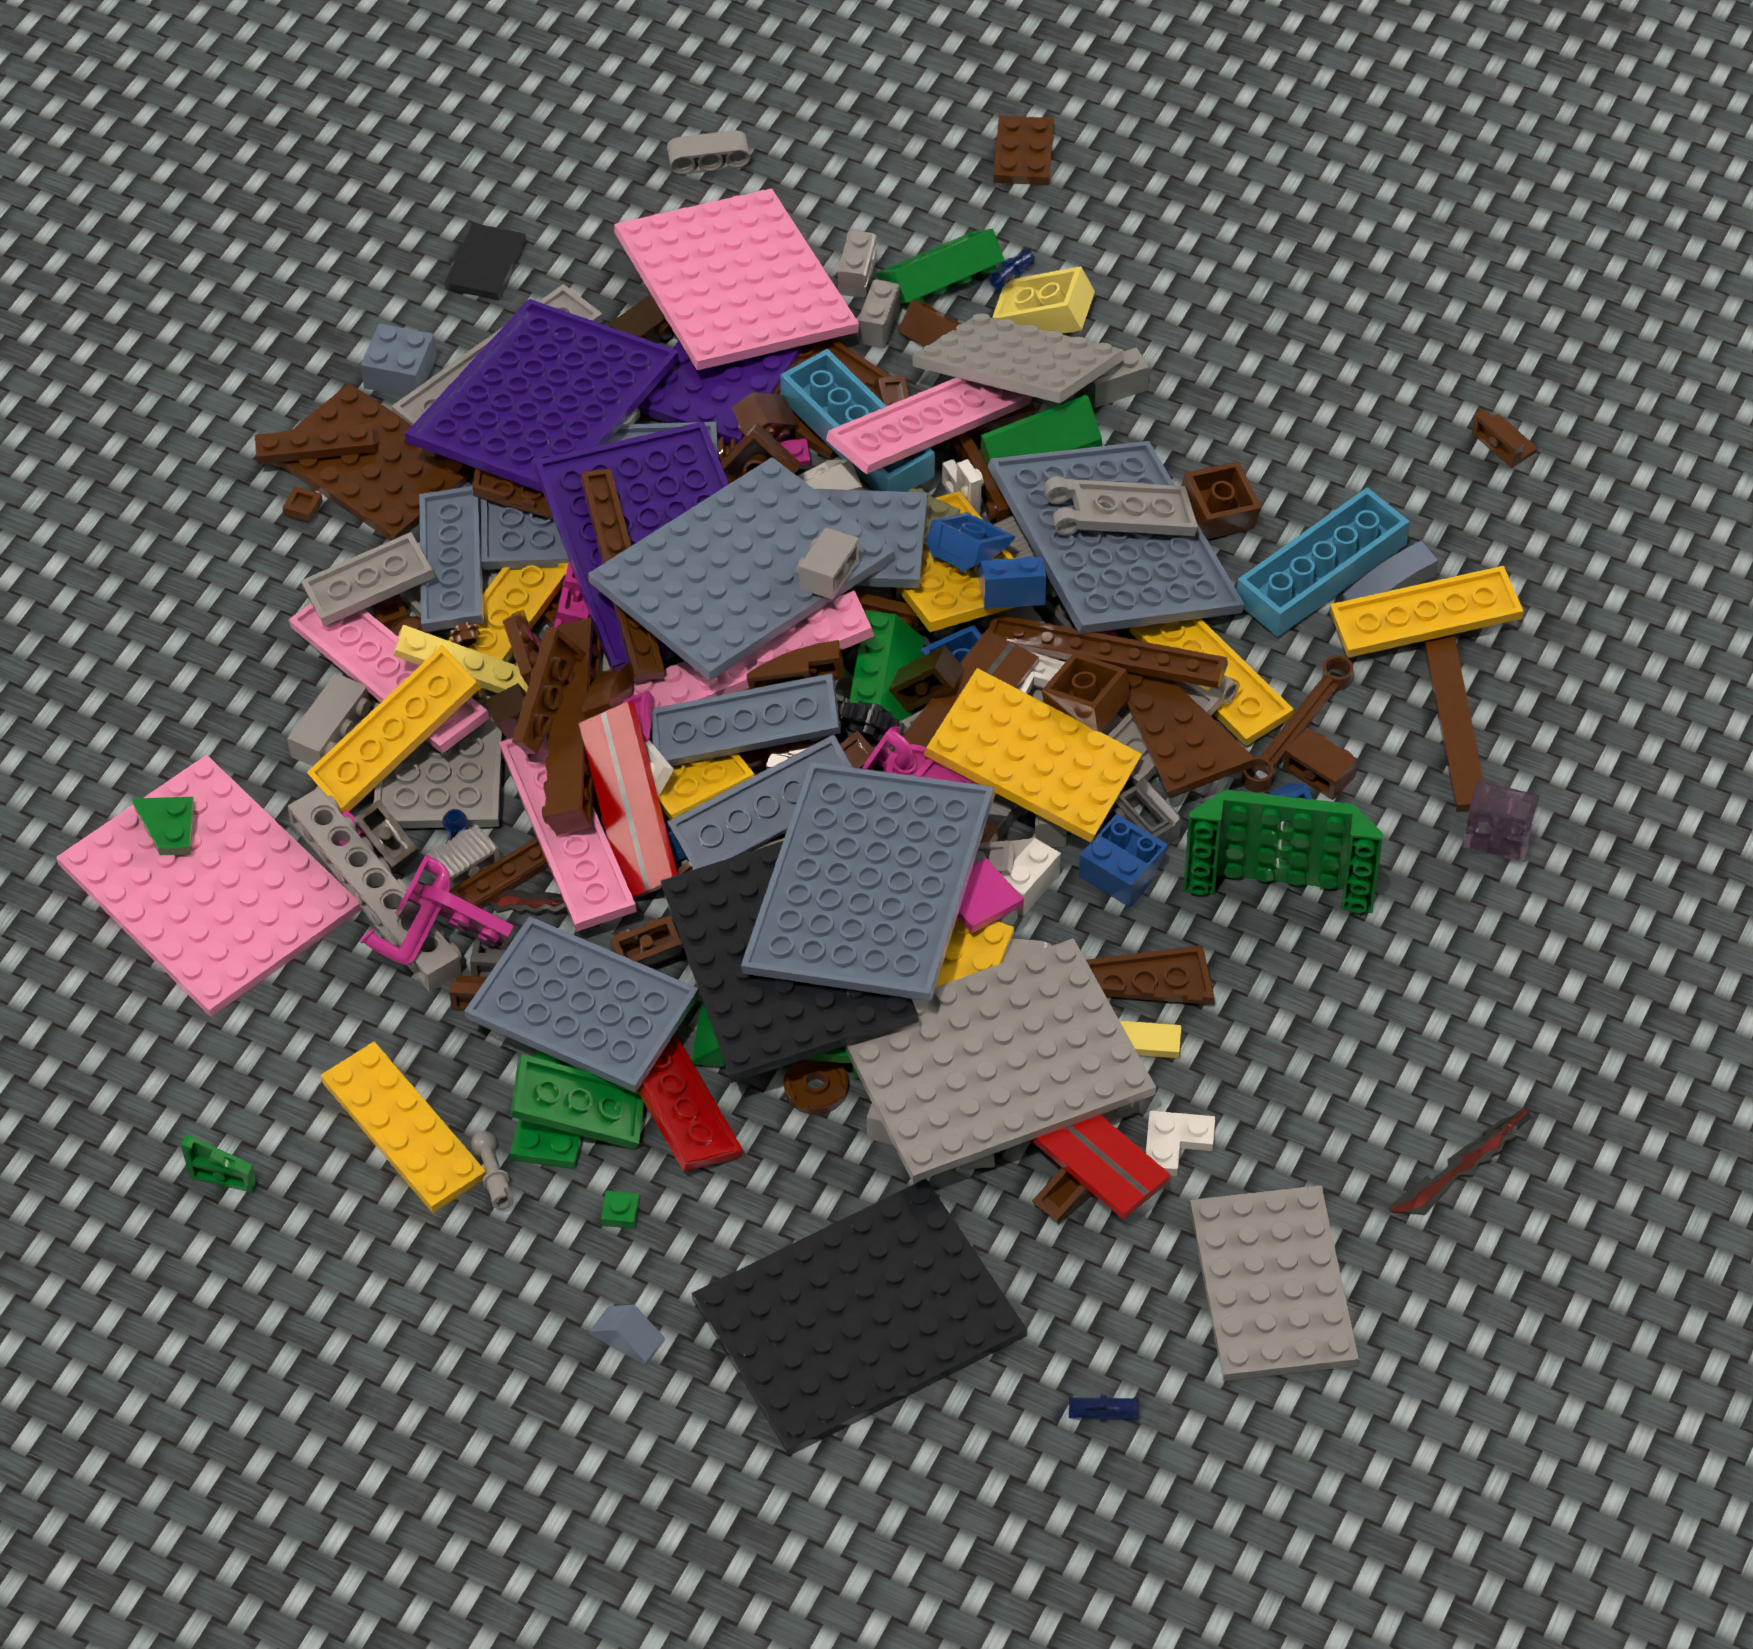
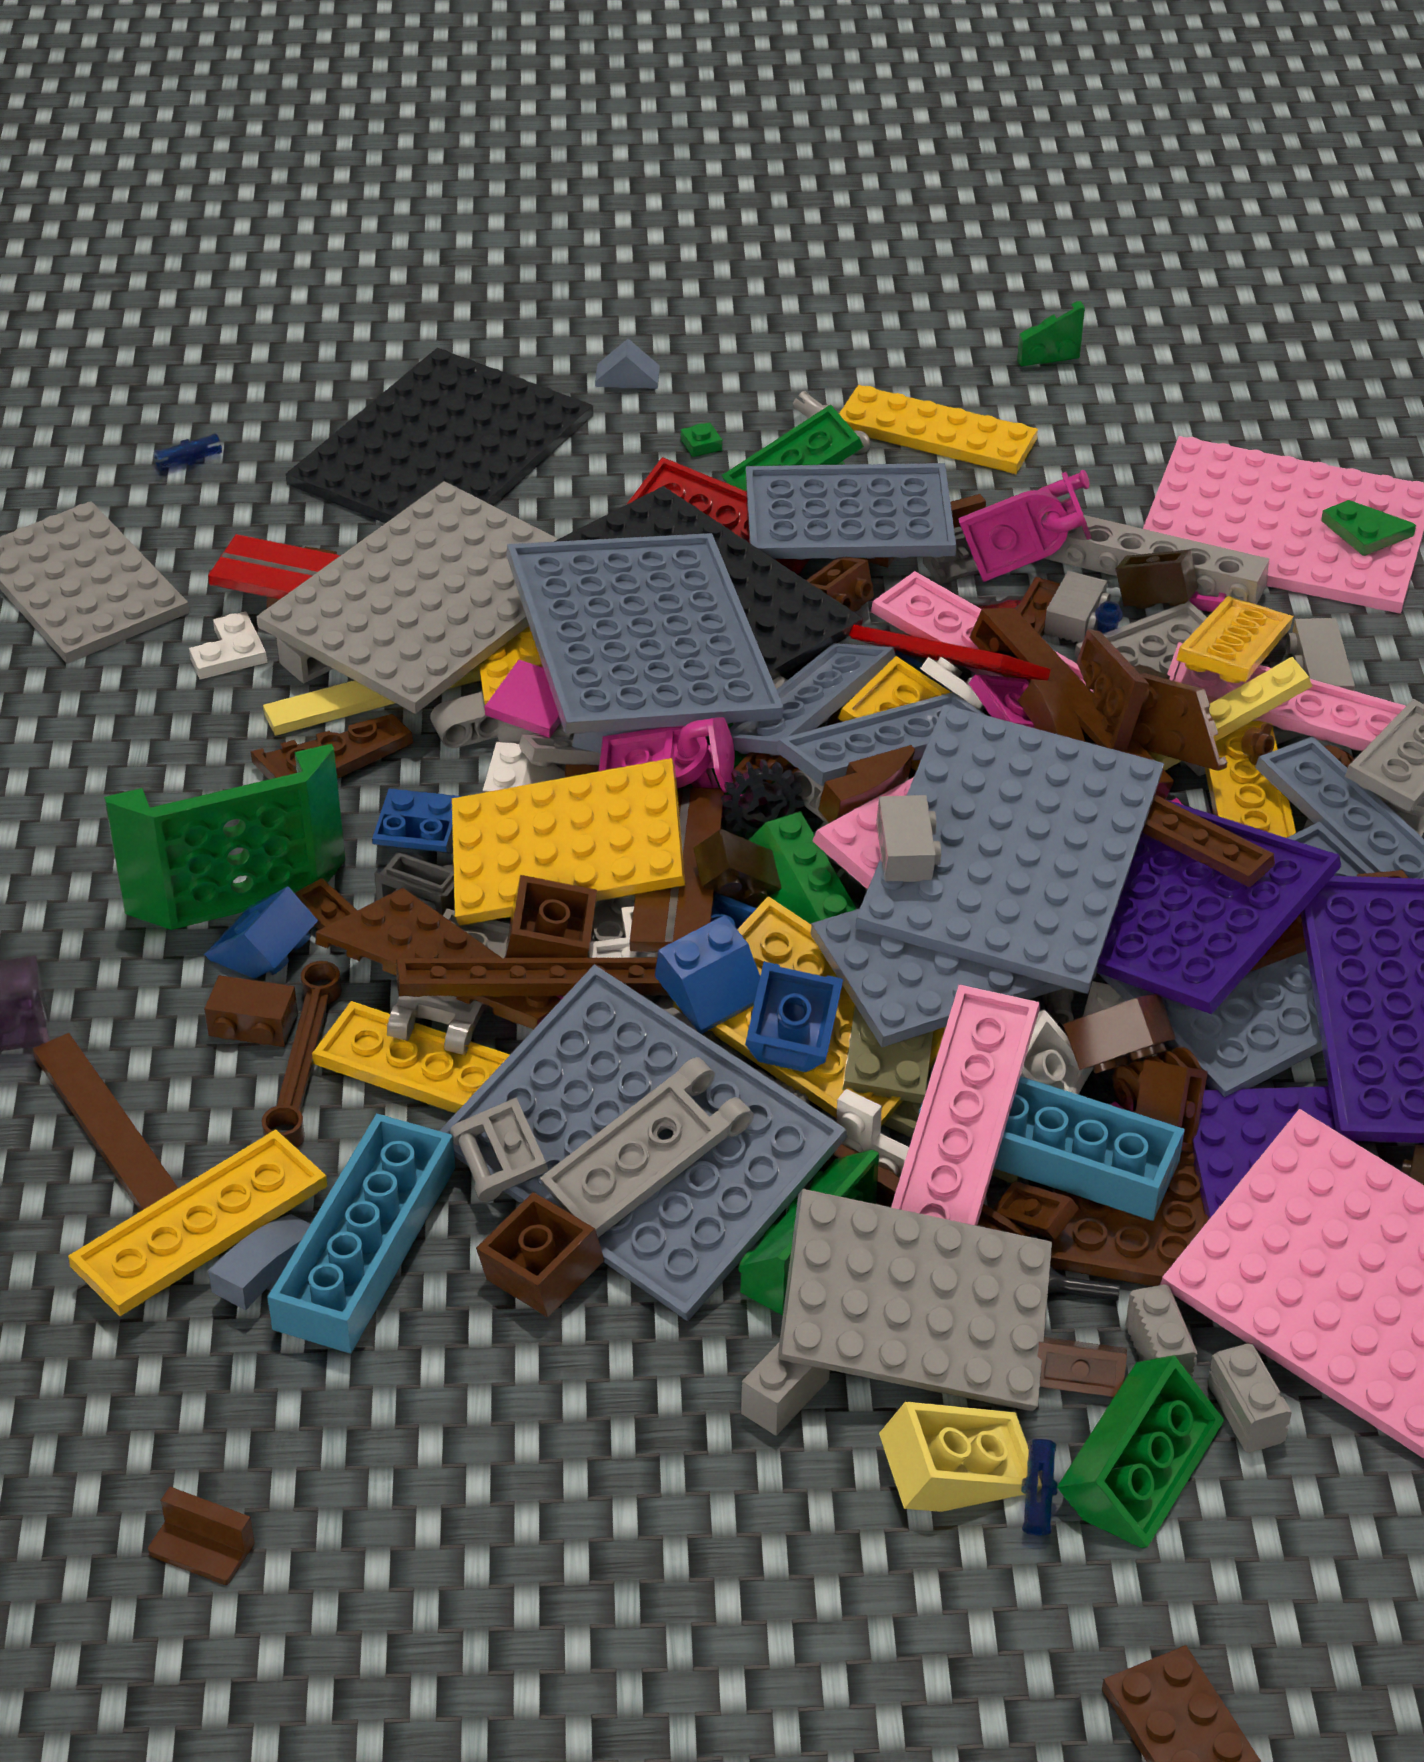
camera: 150 degrees right, 10 degrees down
none -> light grey plate [450,1098,549,1202]
none -> black piece [1047,1265,1120,1301]

